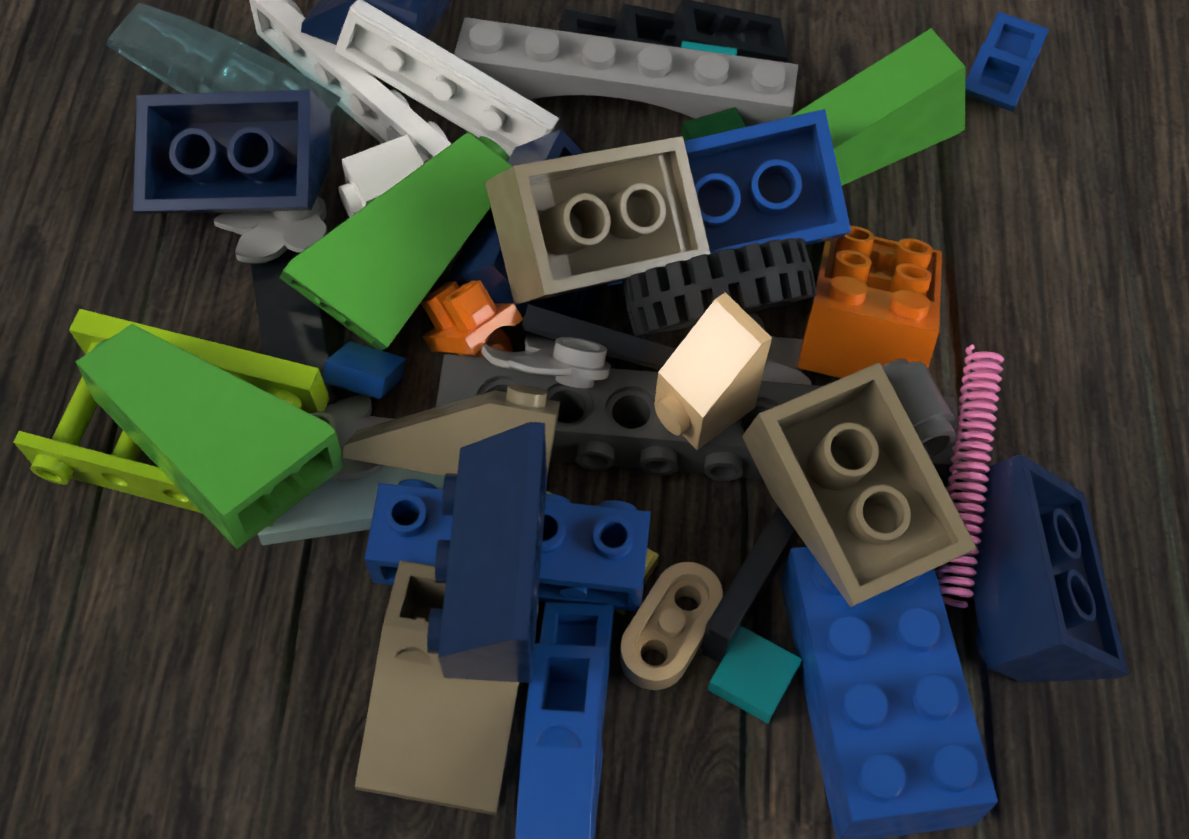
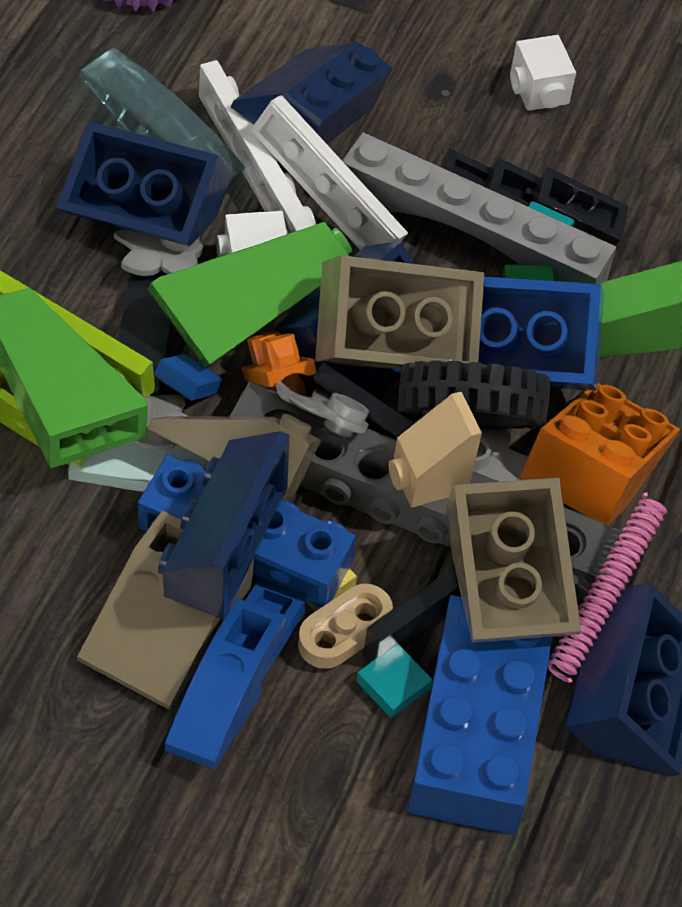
camera: 15 degrees right, 5 degrees down
dark grey brick [882,359,956,457] -> none

